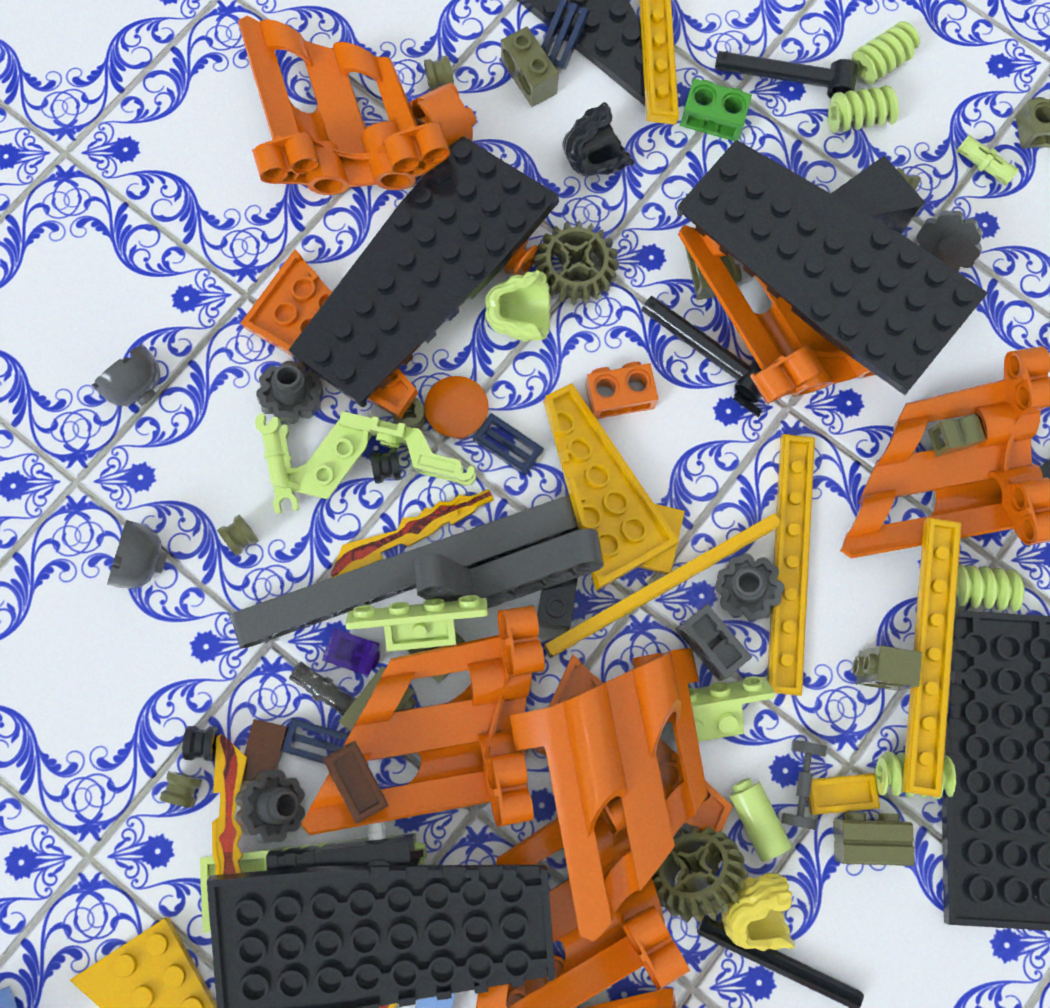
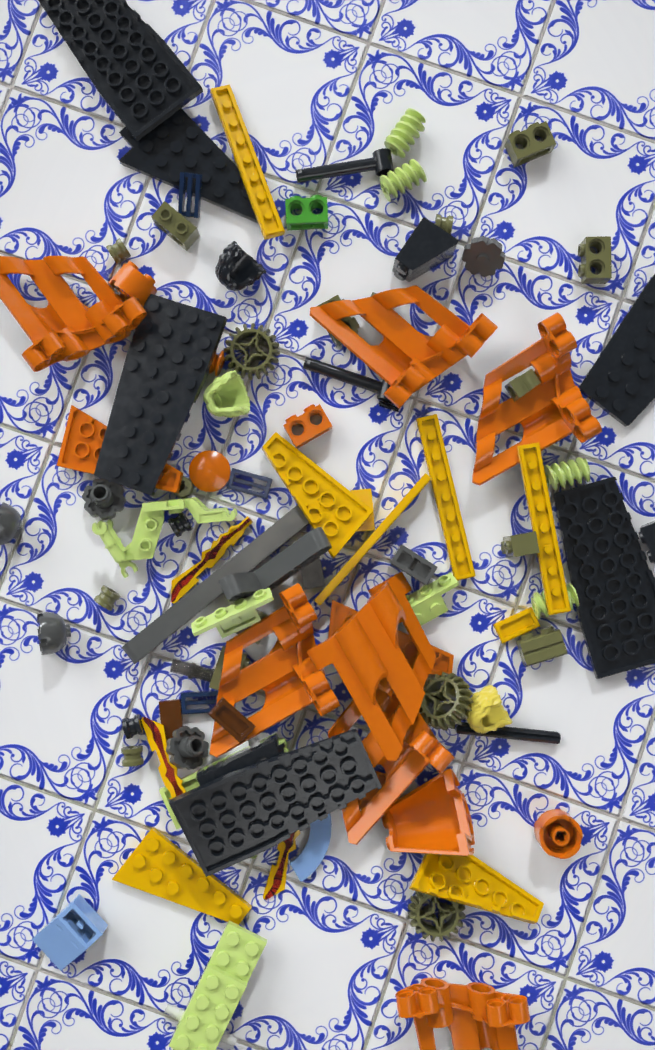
camera: 15 degrees left, 10 degrees up
dark purple bracket [322,628,380,676] -> none
black wing [677,140,988,395] -> none
dark grey plant [715,553,784,622] -> none
yellowish green brick [729,778,792,861] -> none
dark grey wheel [781,740,827,830] -> none
yellowish green pin [956,134,1019,186] -> none

